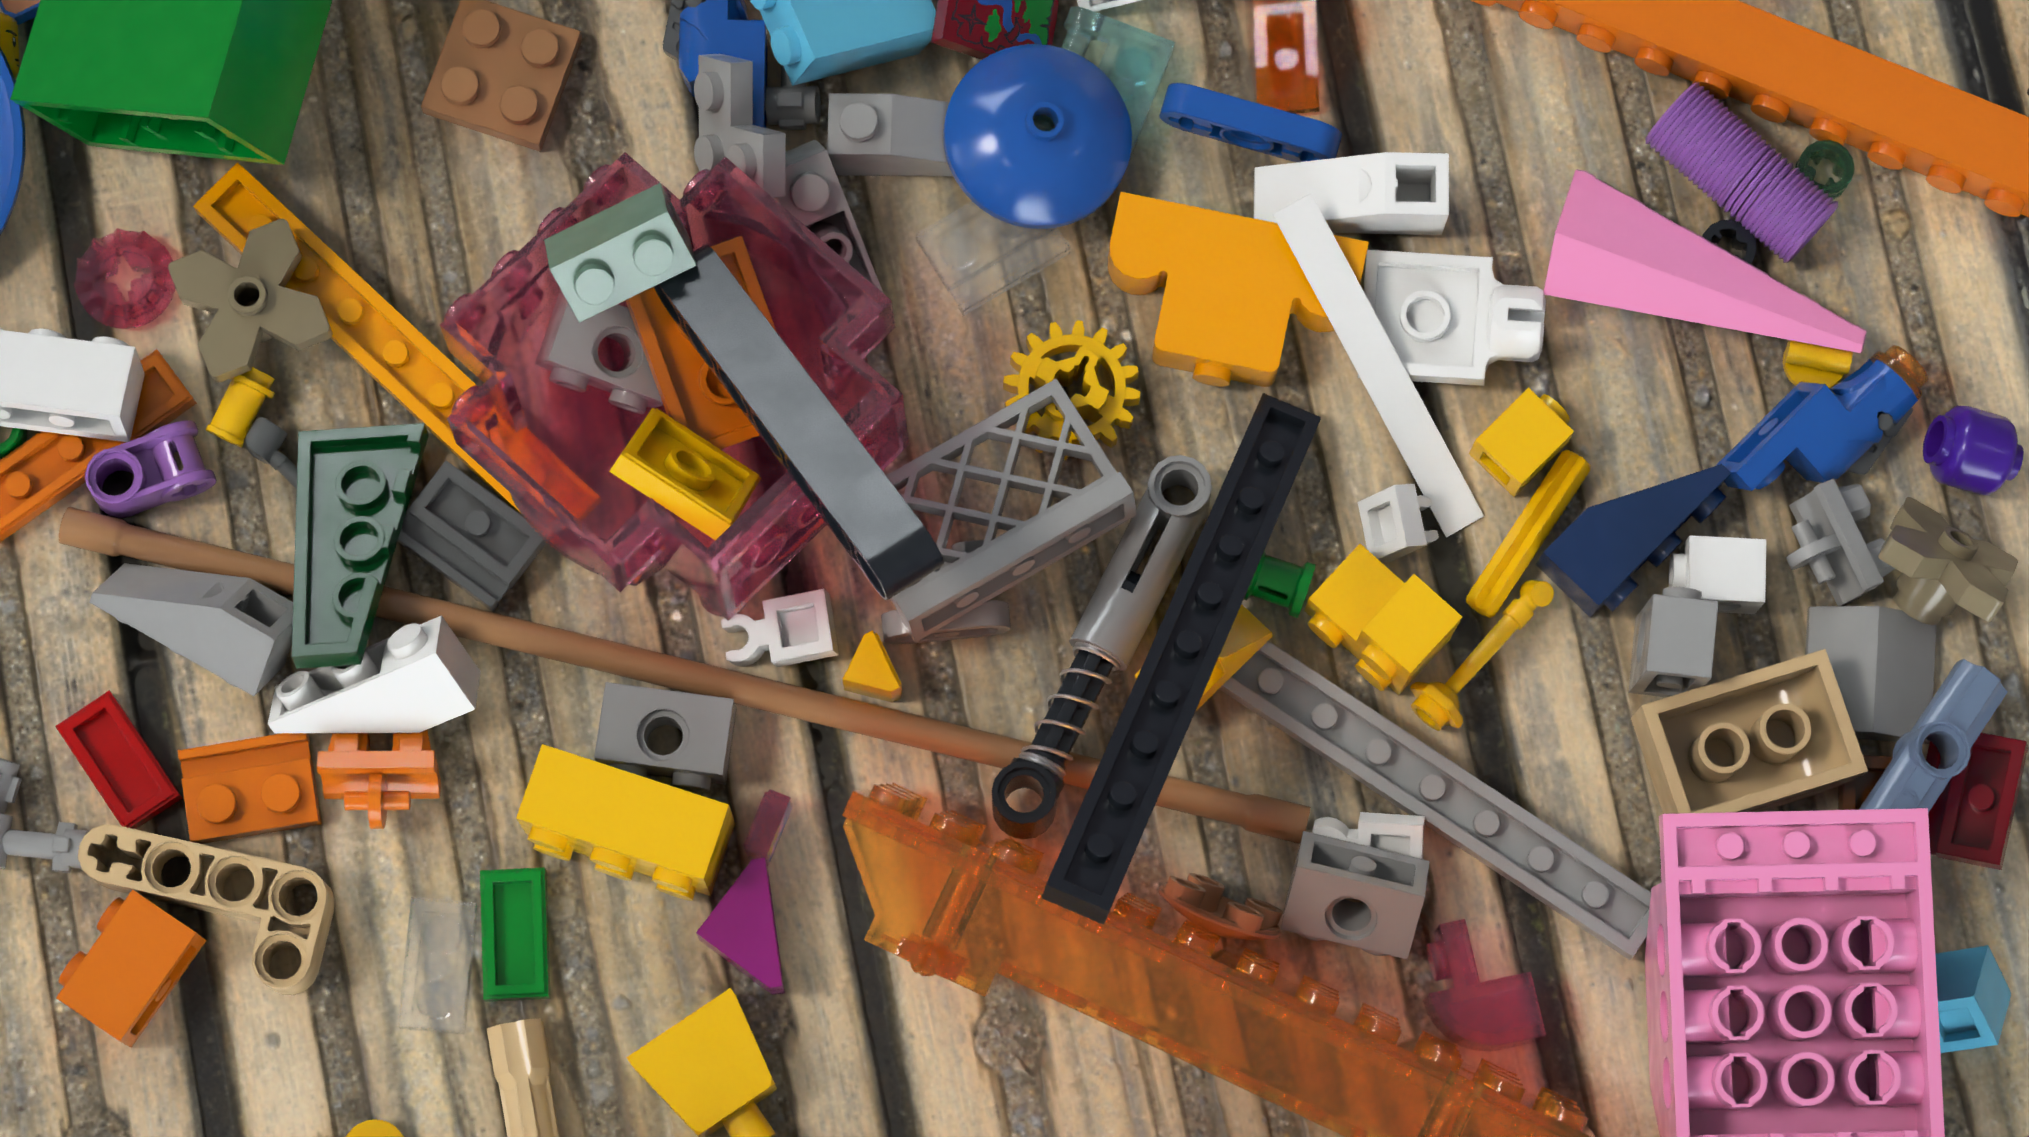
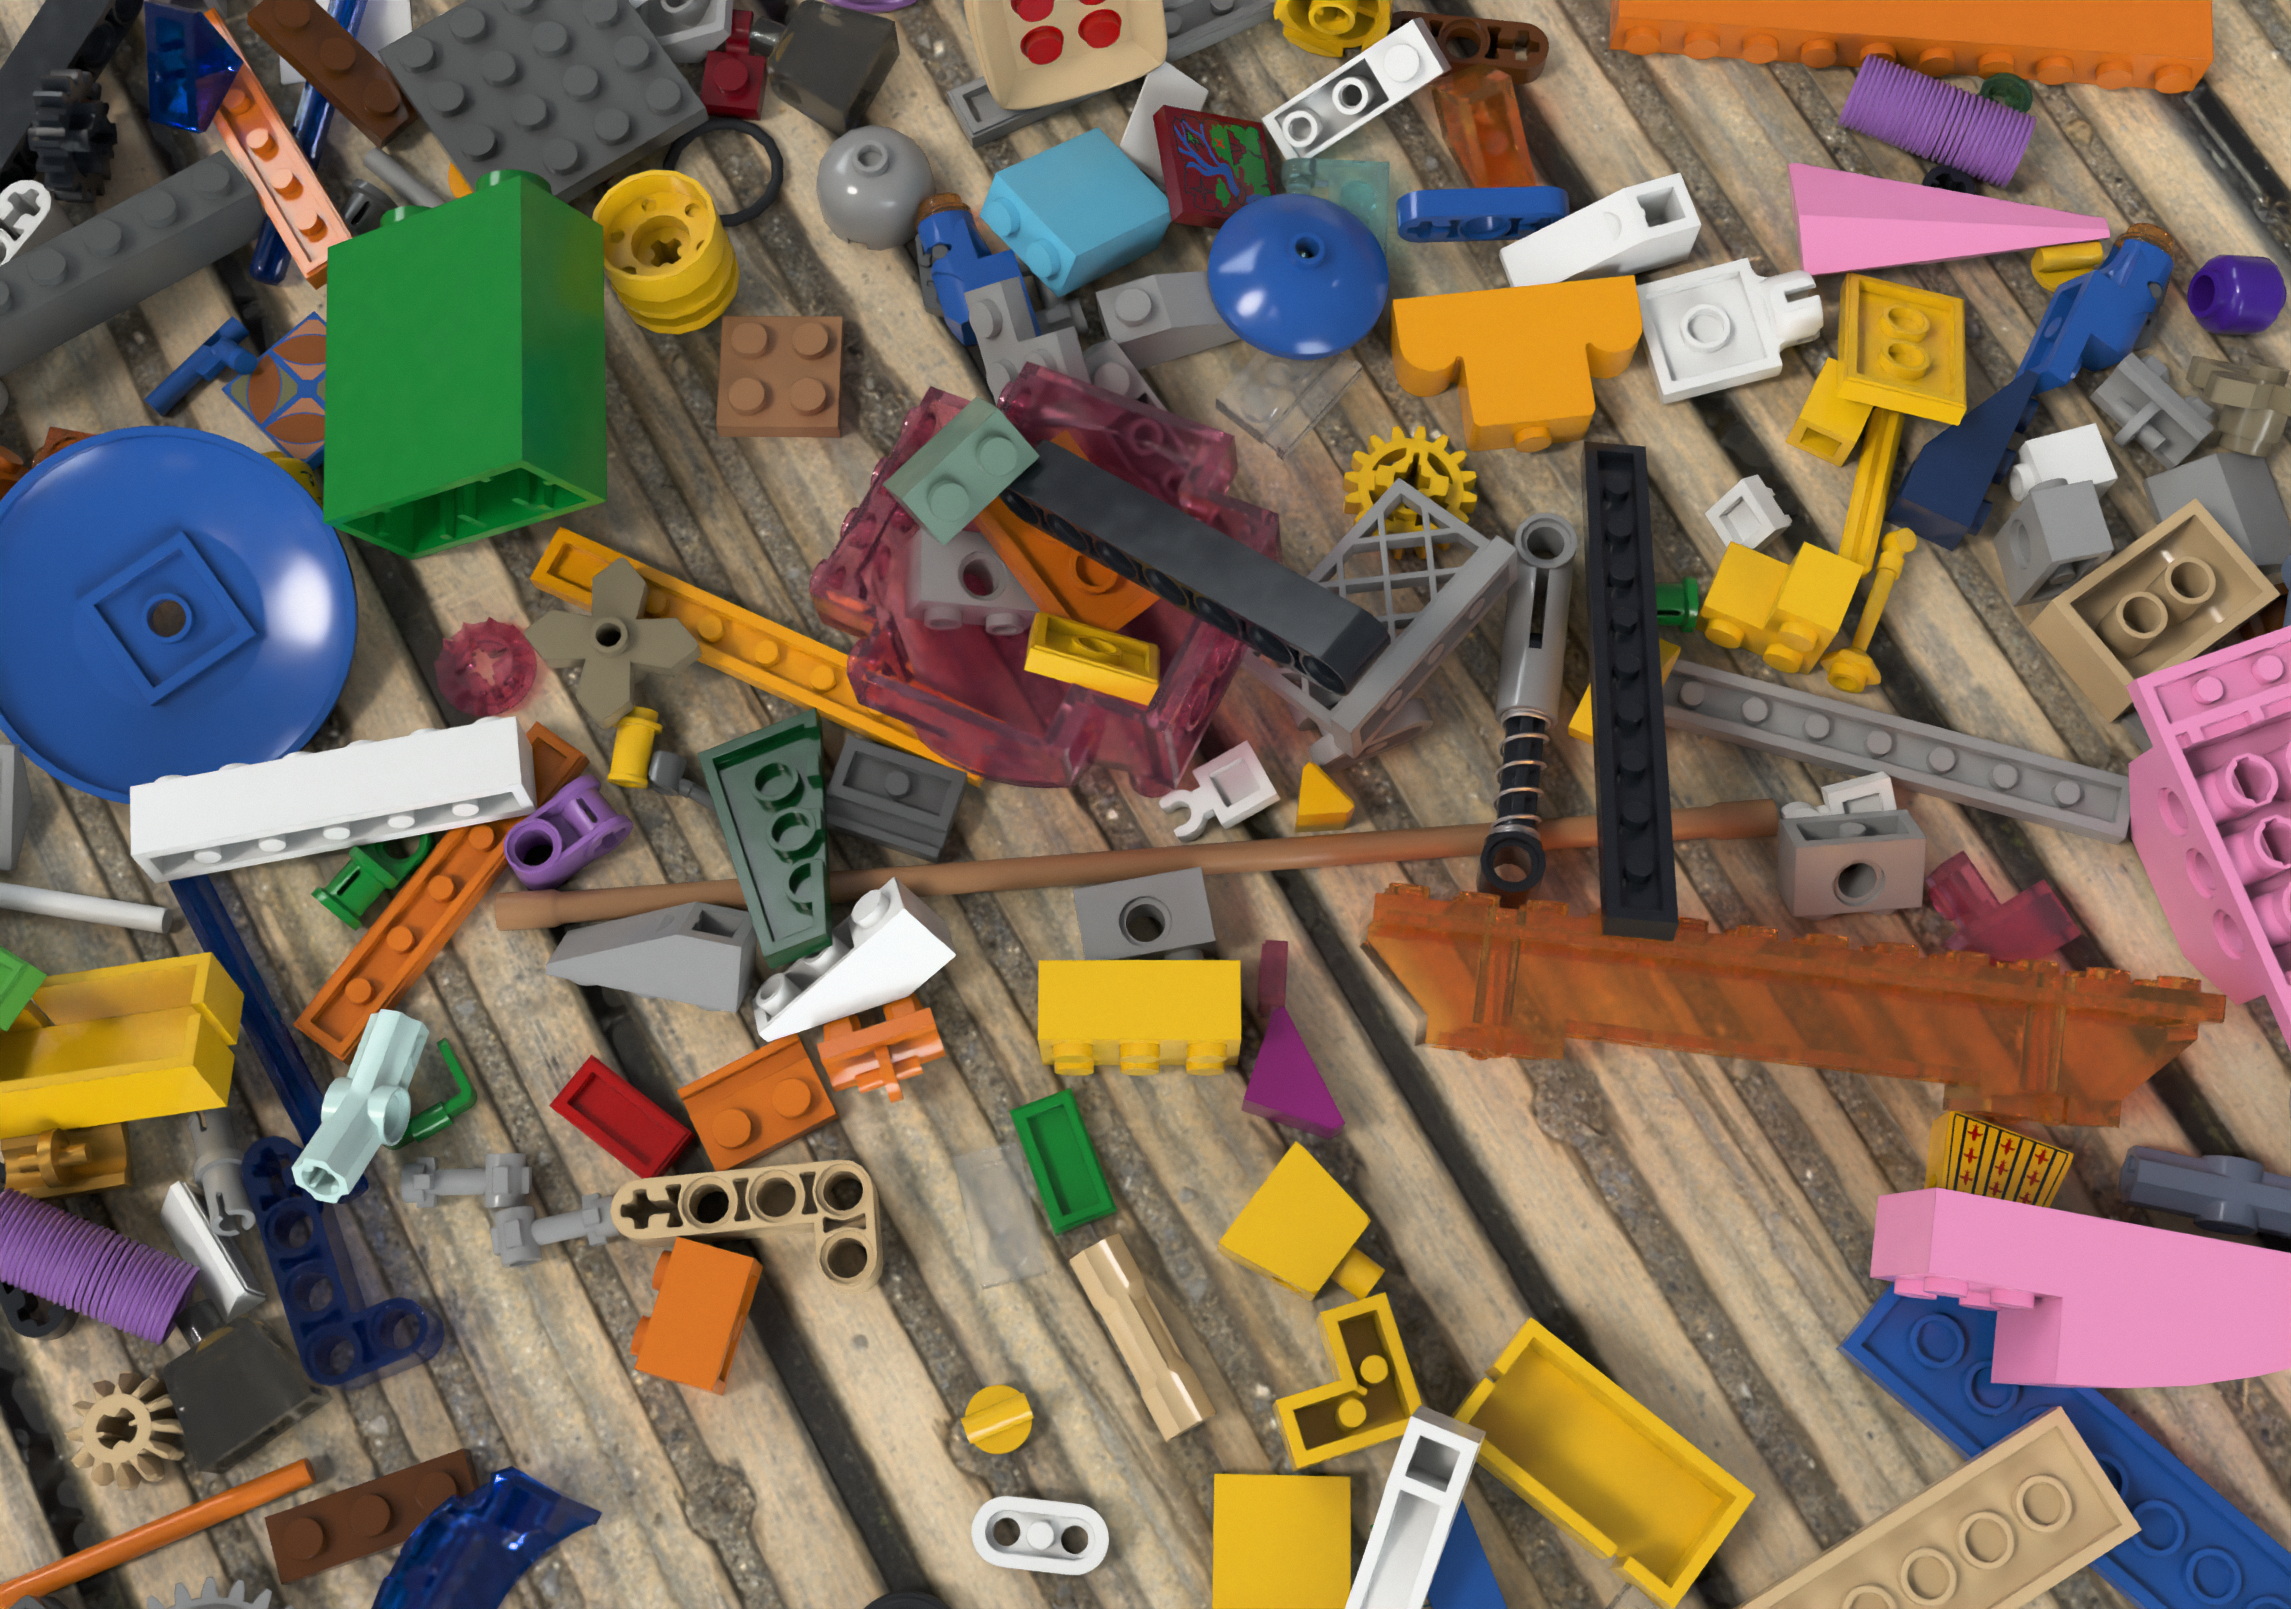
camera: 15 degrees left, 5 degrees down
nougat dish [1158,873,1283,940] -> none
white sticker [1272,193,1484,538] -> none
none -> yellow tile [1836,272,1967,426]

